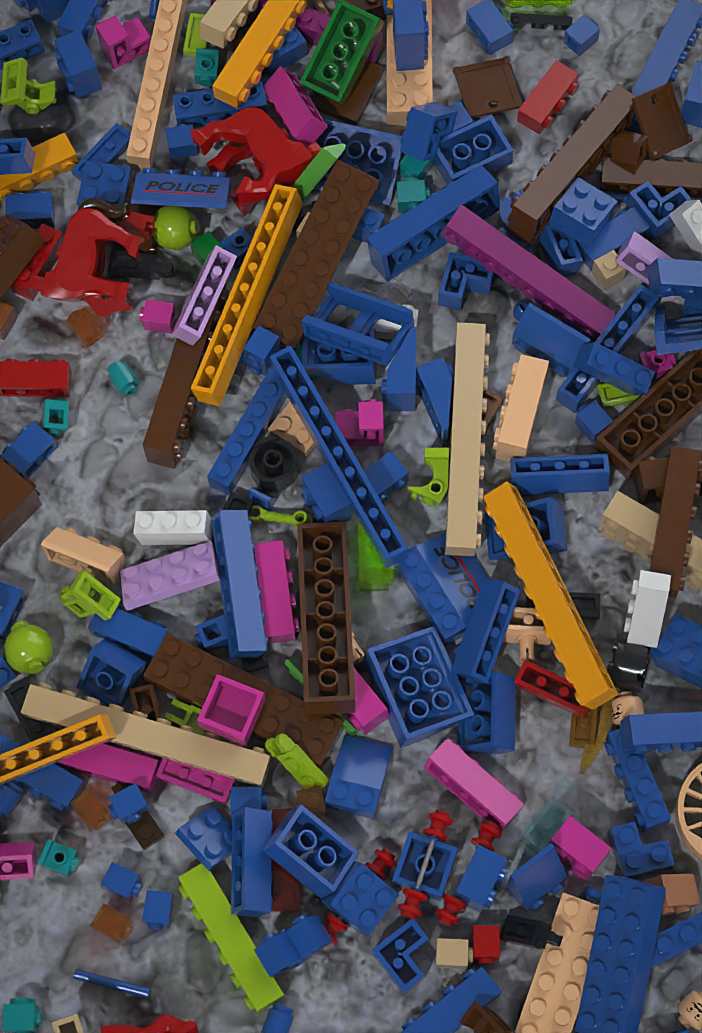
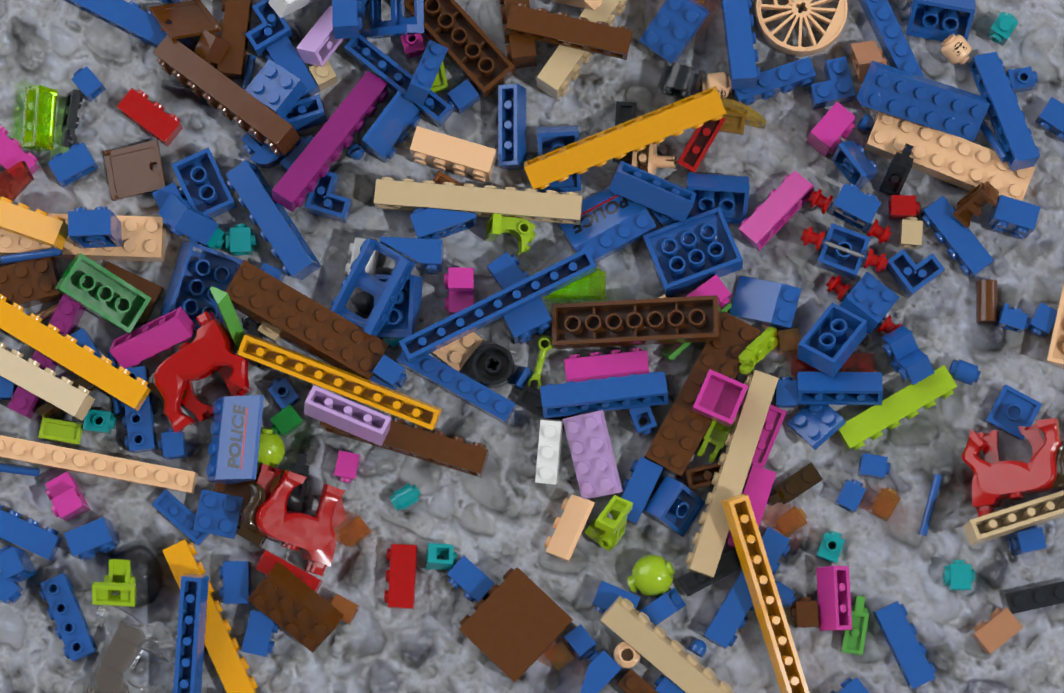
camera: 90 degrees left, 10 degrees up
blue brick [108,783,150,824] -> none
clear light blue brick [520,796,573,854] -> none
white brick [624,570,671,648] -> none

